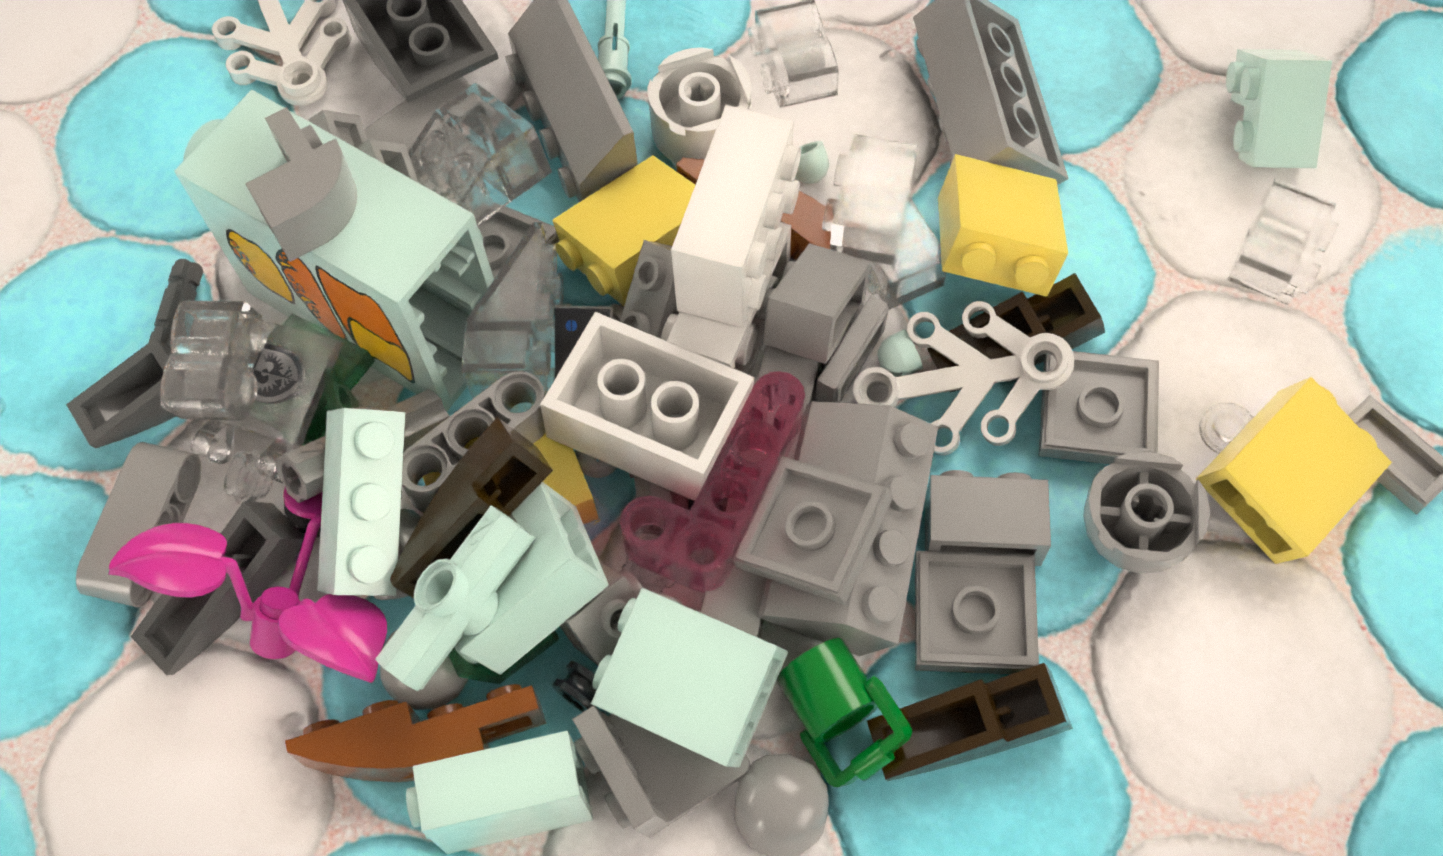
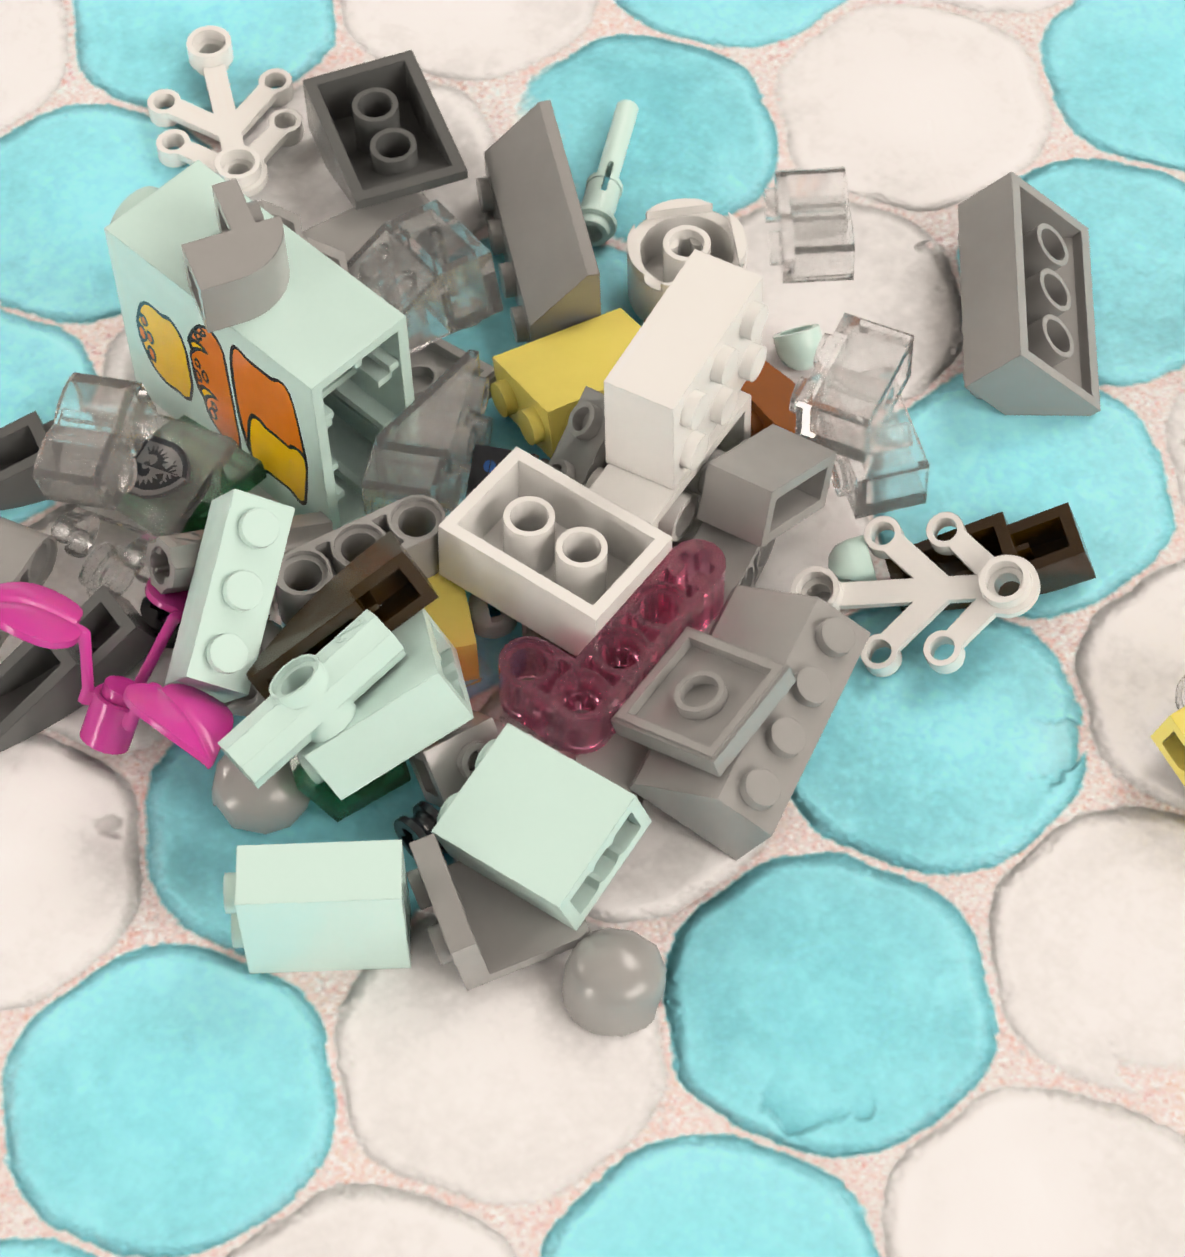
camera: 10 degrees right, 10 degrees down
dark grey axle [148,258,203,346] -> none
dark orange slope [285,684,547,782] -> none
green piece [776,638,912,787] -> none
light grey tile [814,295,889,403] -> none
dark brown slope [866,663,1073,781] -> none
light grey plate [915,551,1039,674] -> none
light grey piece [925,470,1051,566] -> none
light yellow brick [938,154,1068,297] -> none
light grey plate [1039,351,1159,464] -> none
light grey cylinder [1083,451,1211,574] -> none

